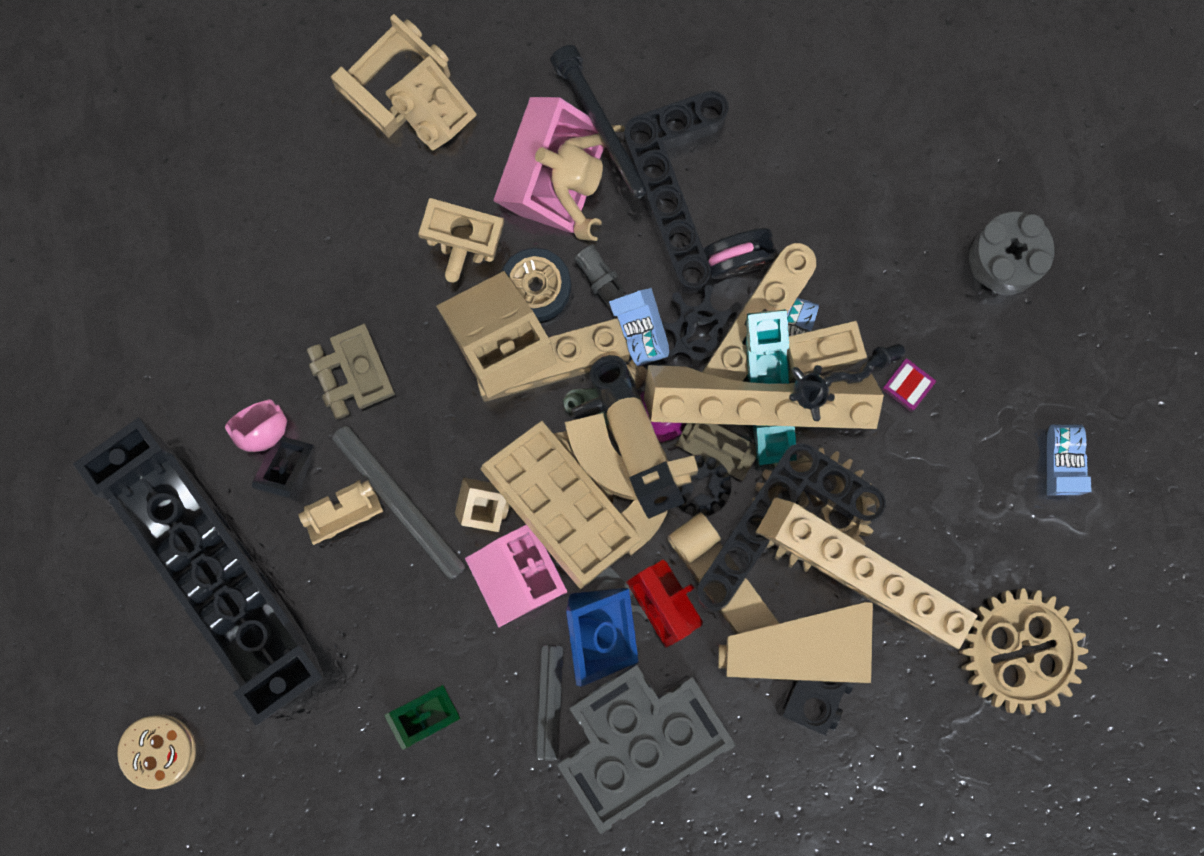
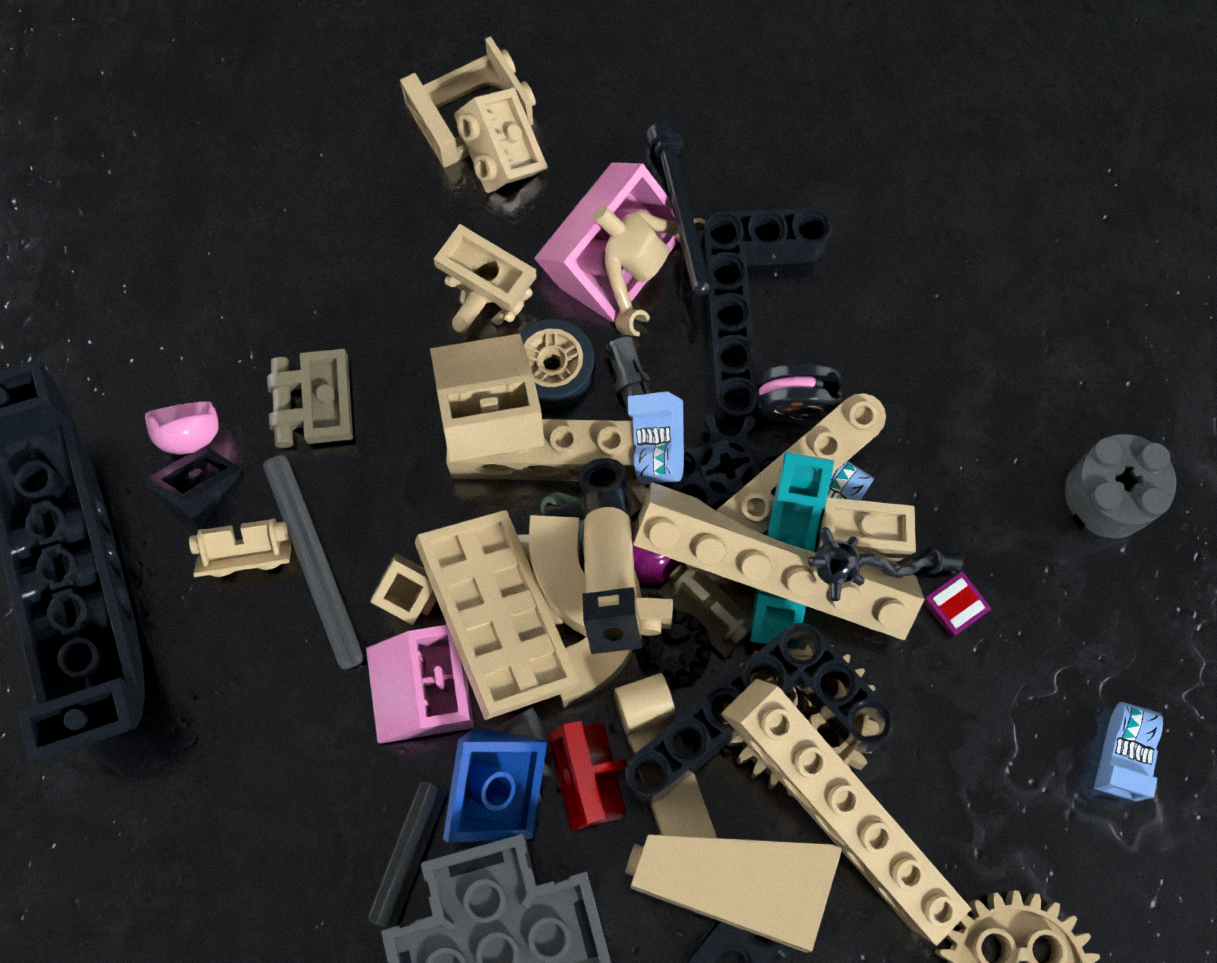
camera: 20 degrees right, 10 degrees down
dark green slope [384,685,460,750] -> none

